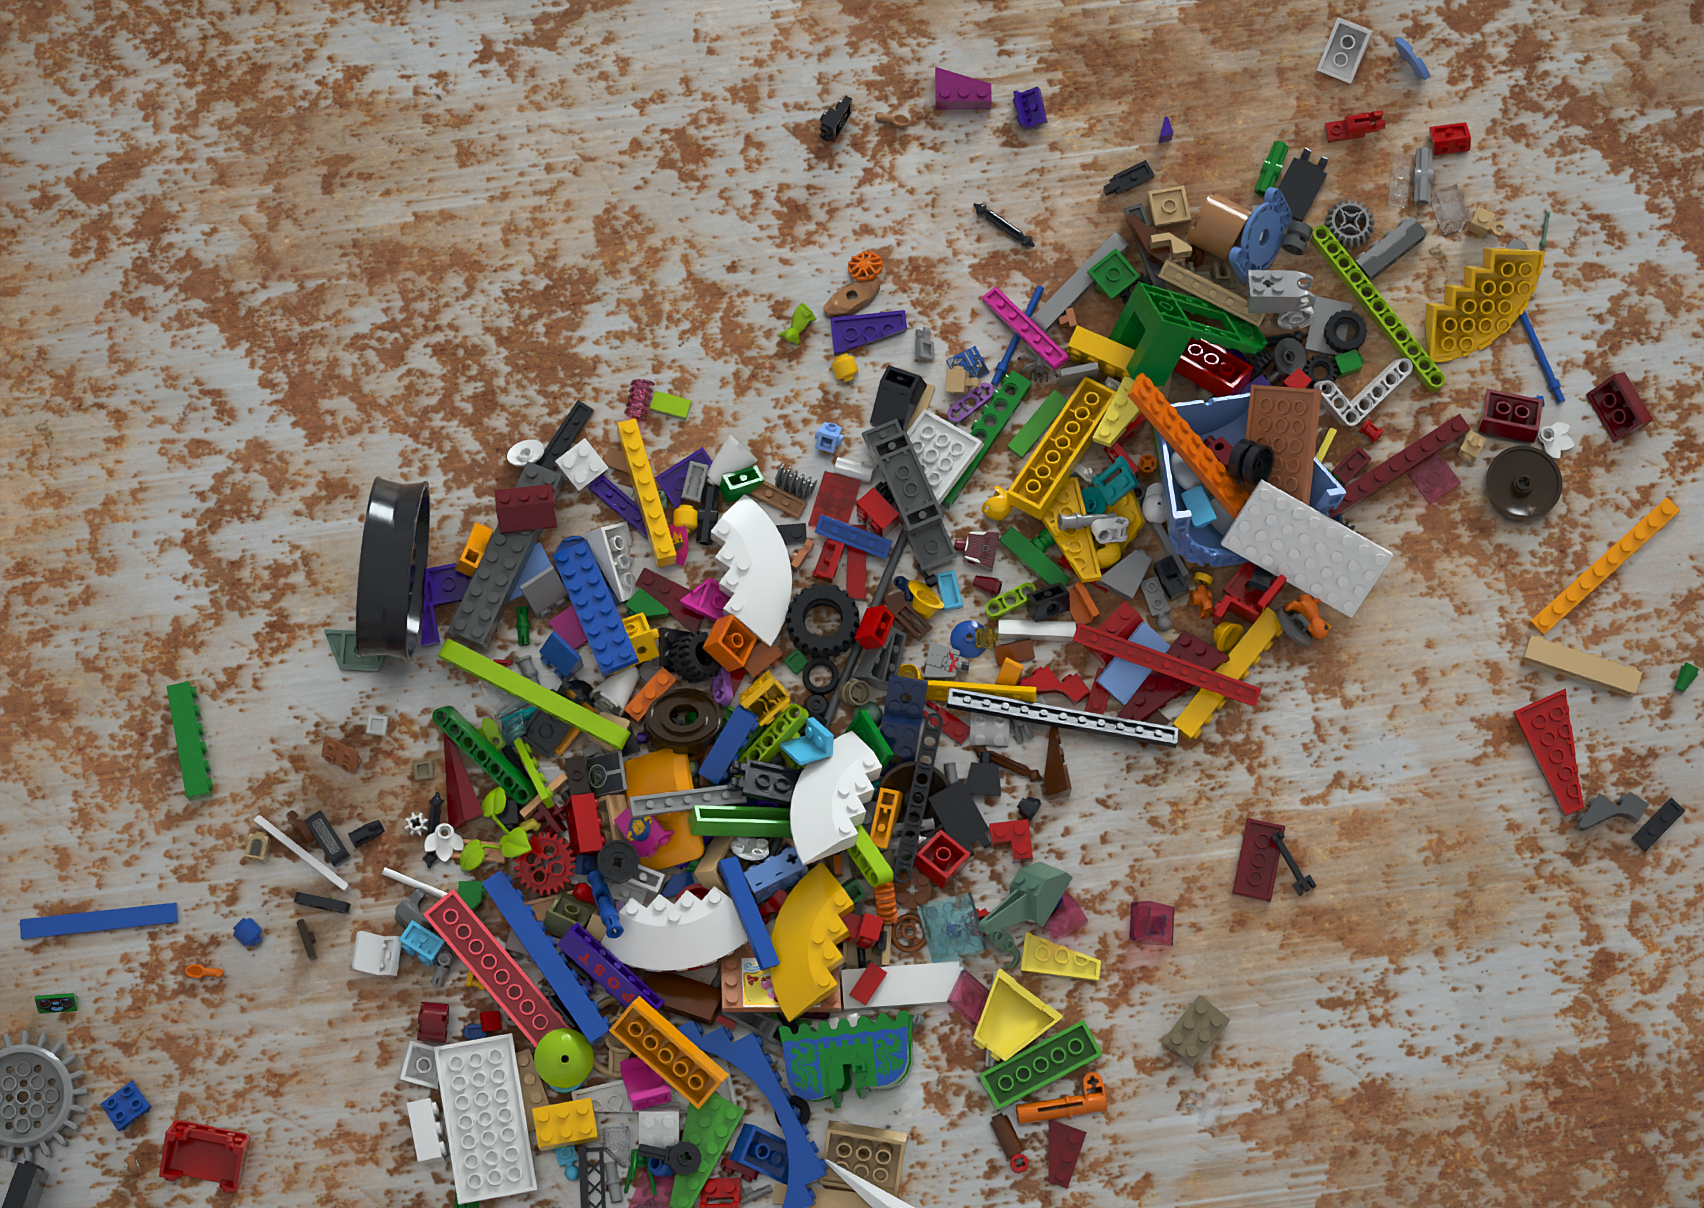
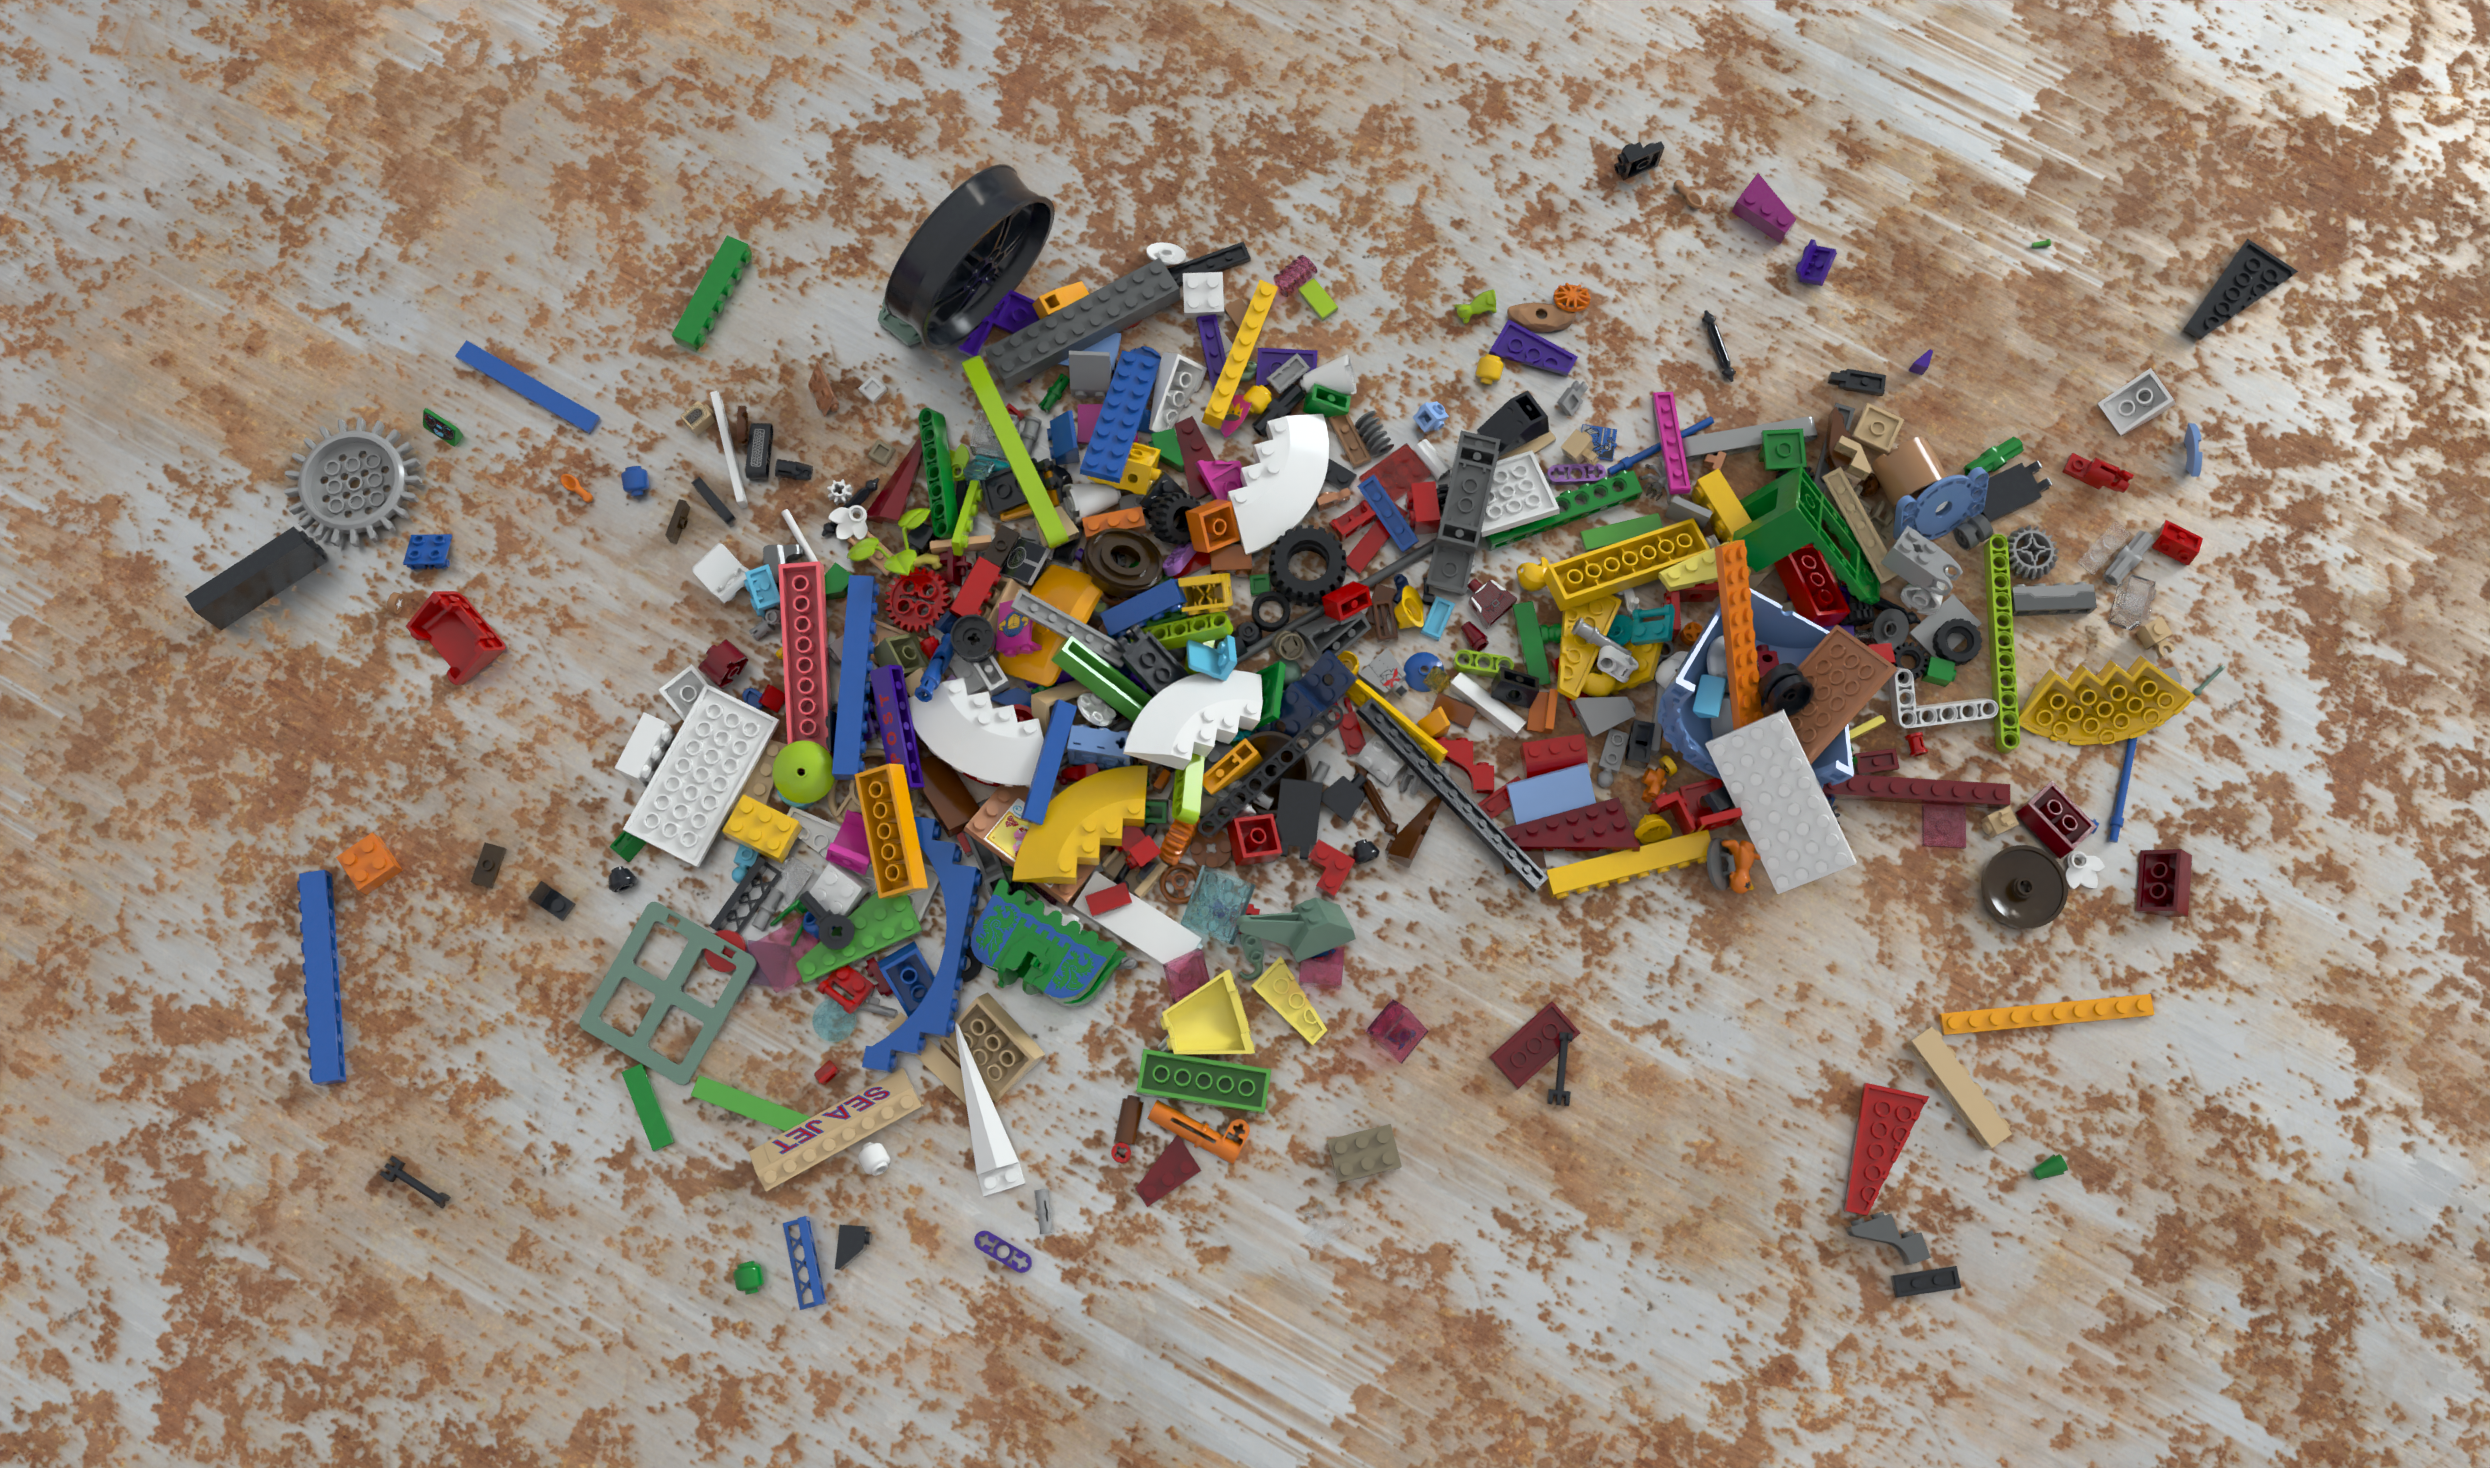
camera: 35 degrees right, 0 degrees up
dark red slope [495,484,557,534] -> none
red plate [1072,623,1261,707] -> none

